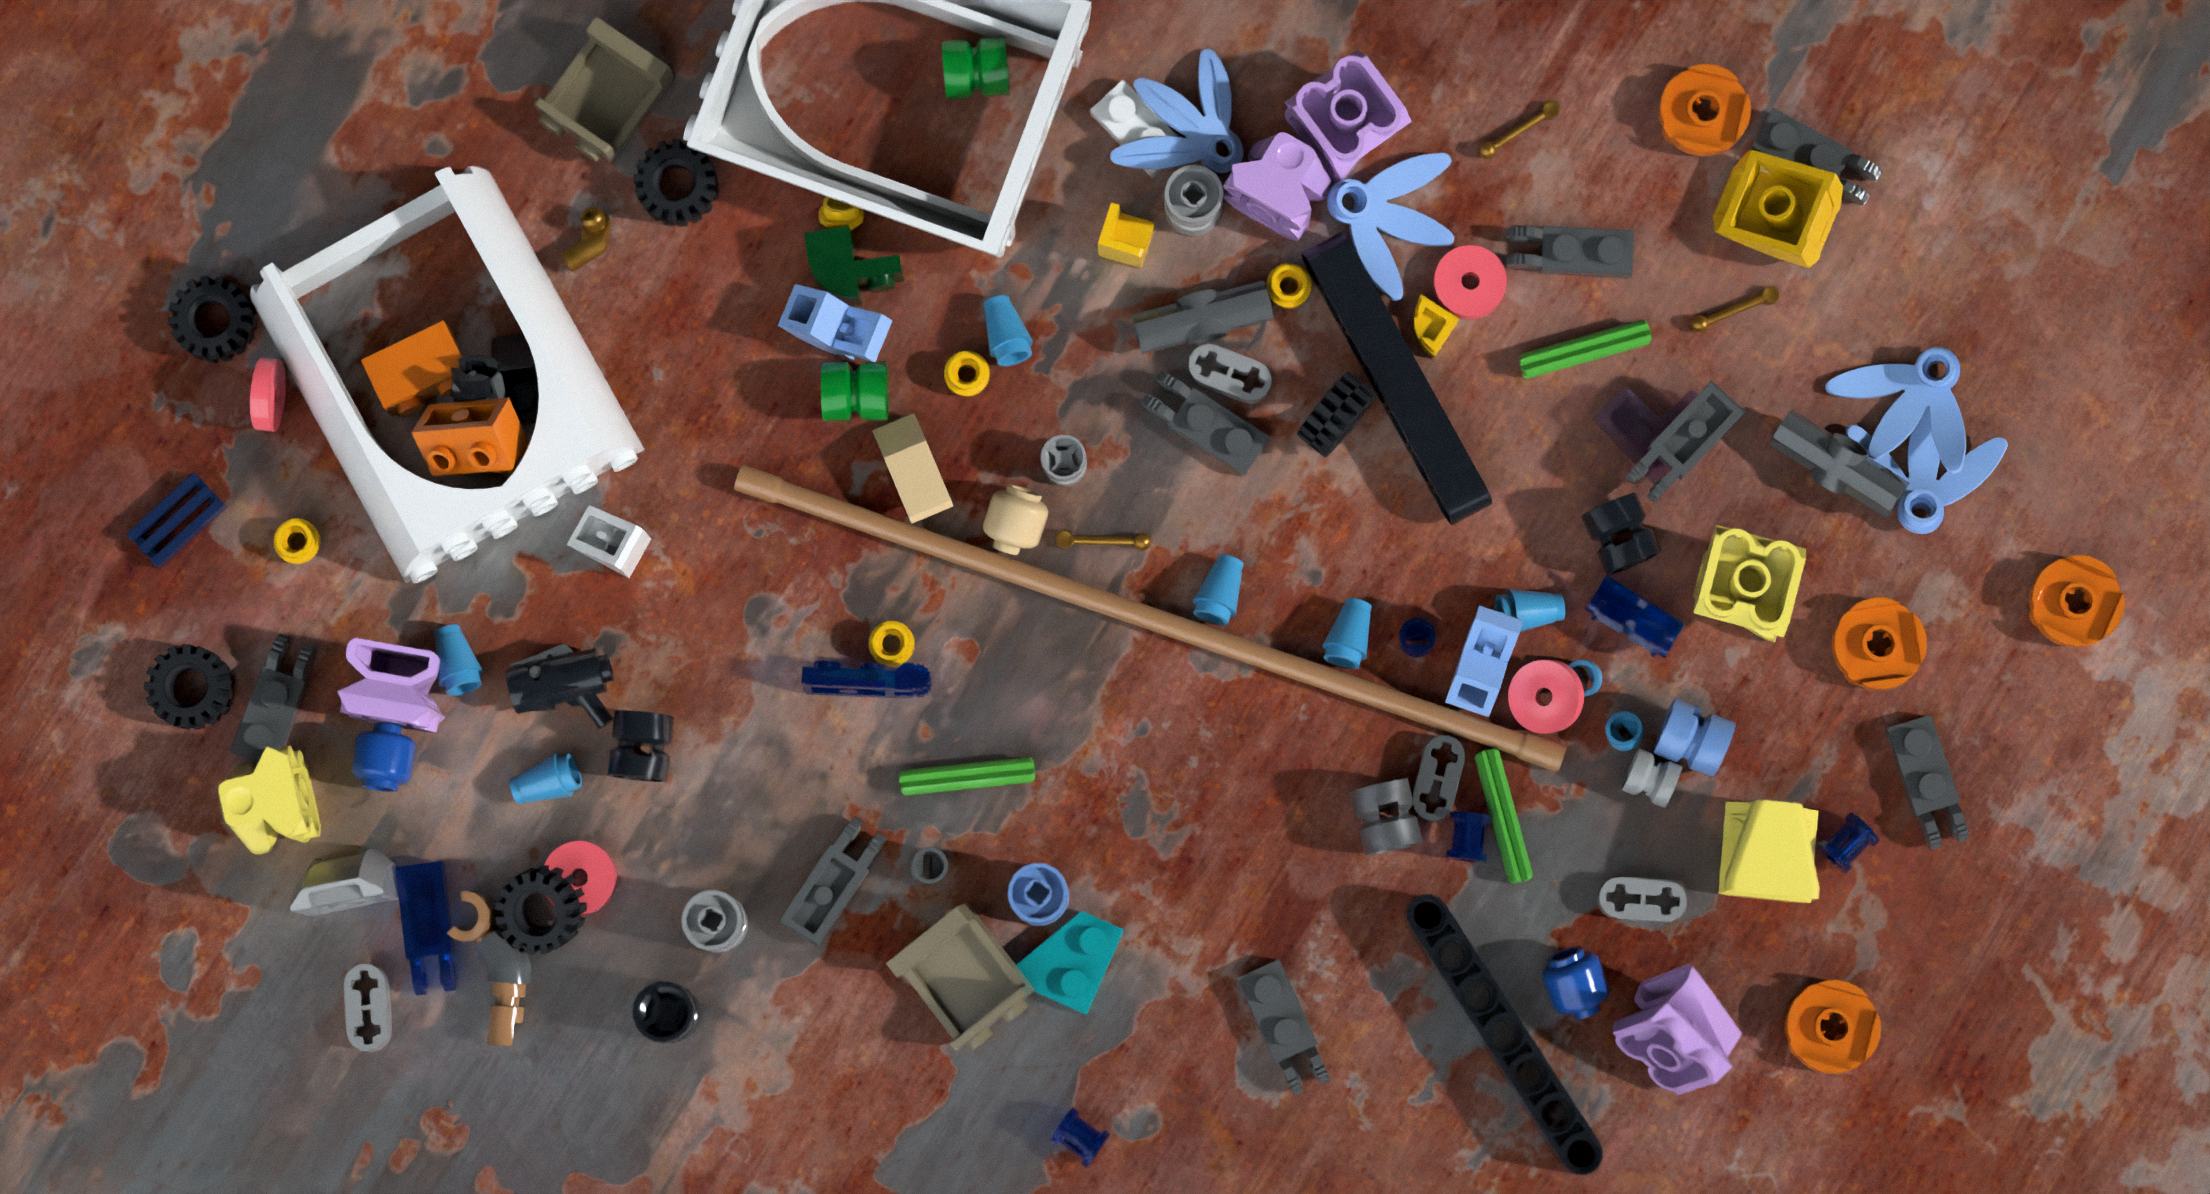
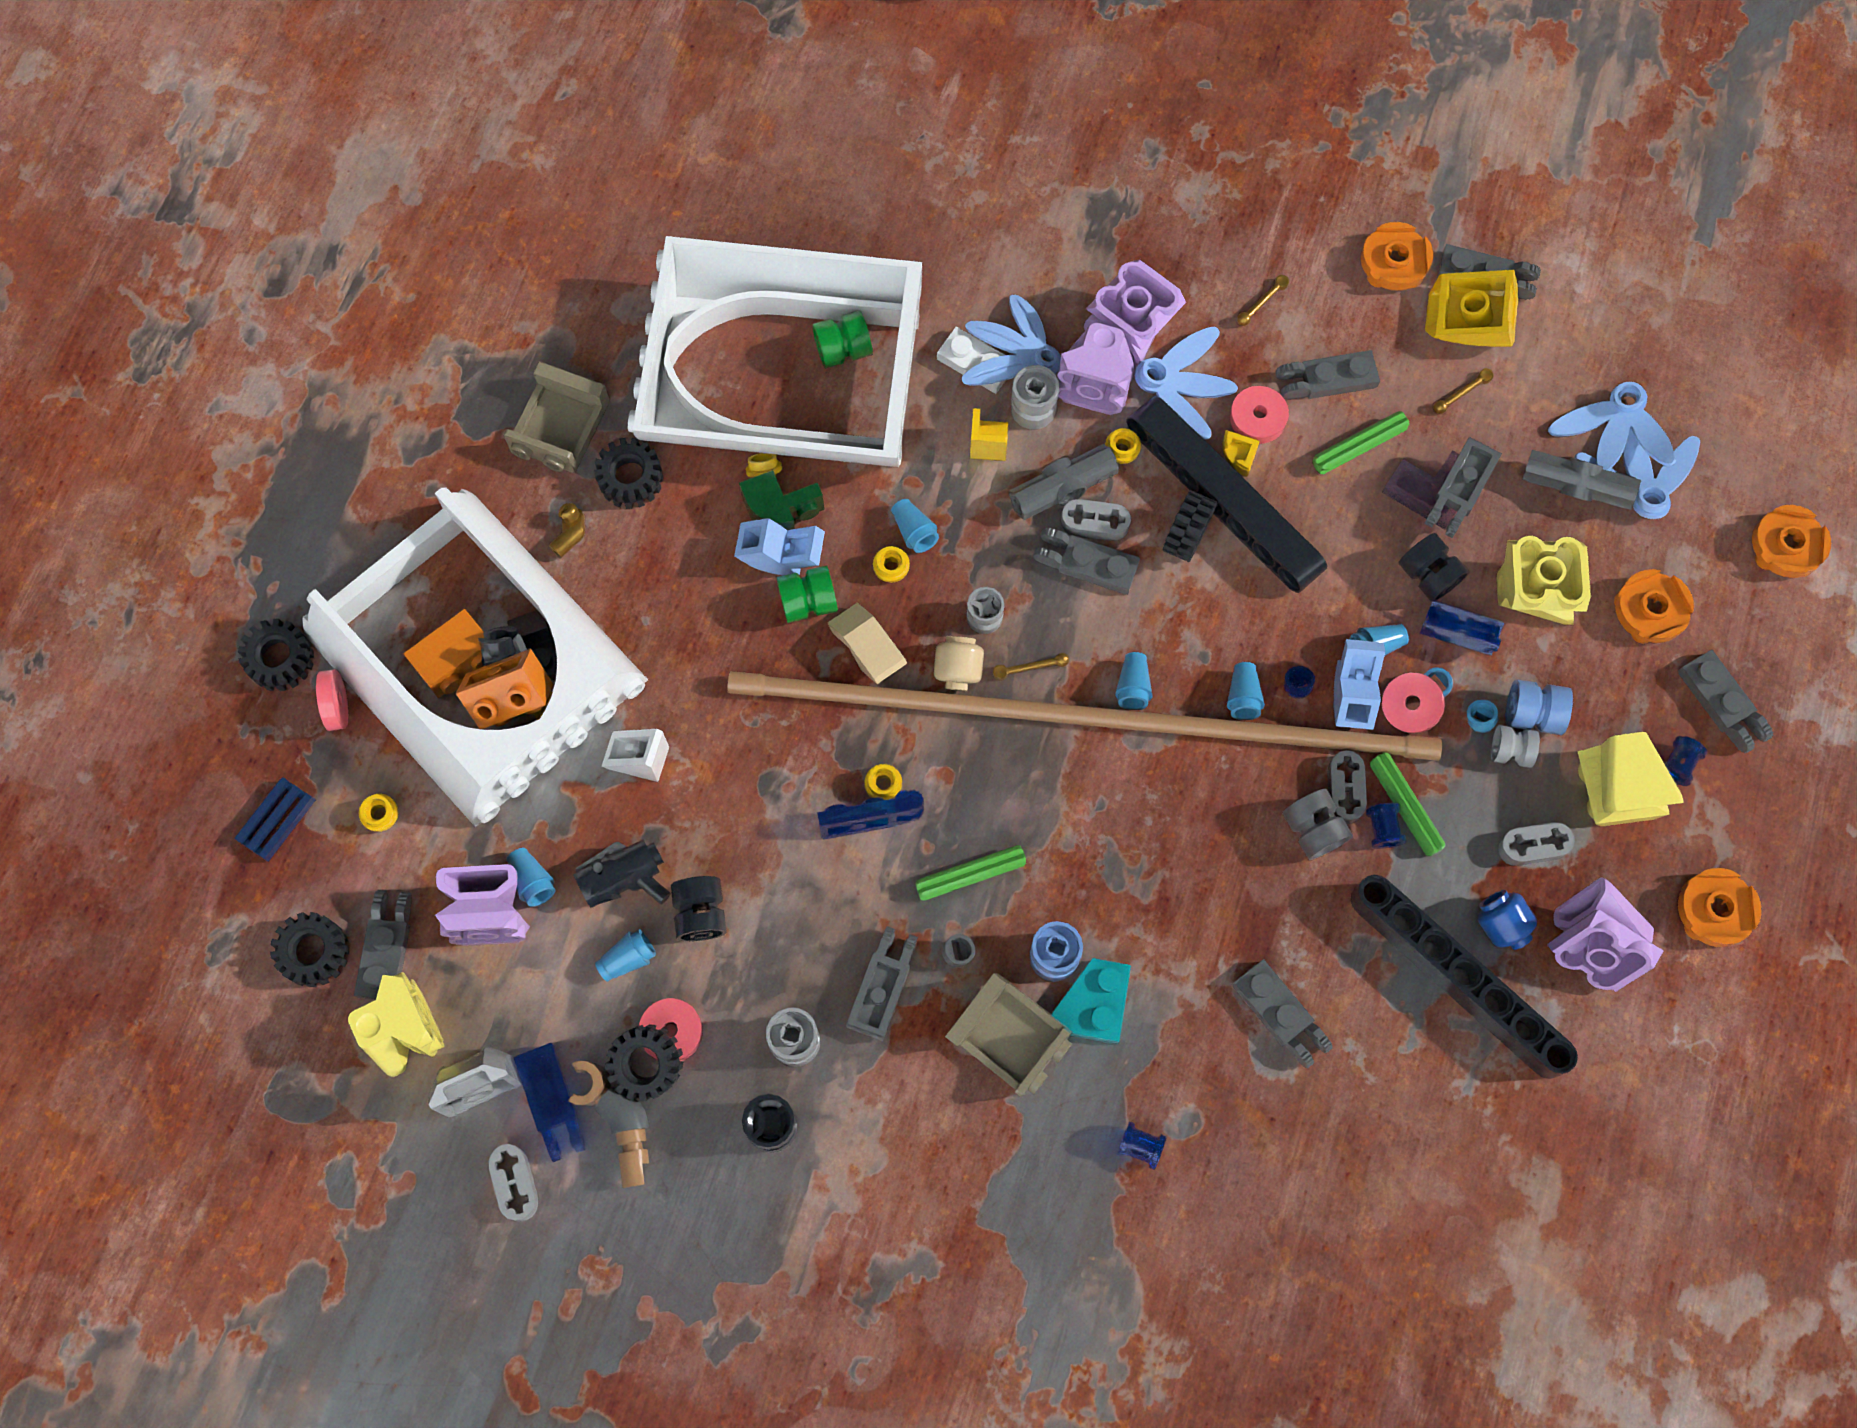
camera: 20 degrees left, 10 degrees down
blue head [352,723,415,792] -> none

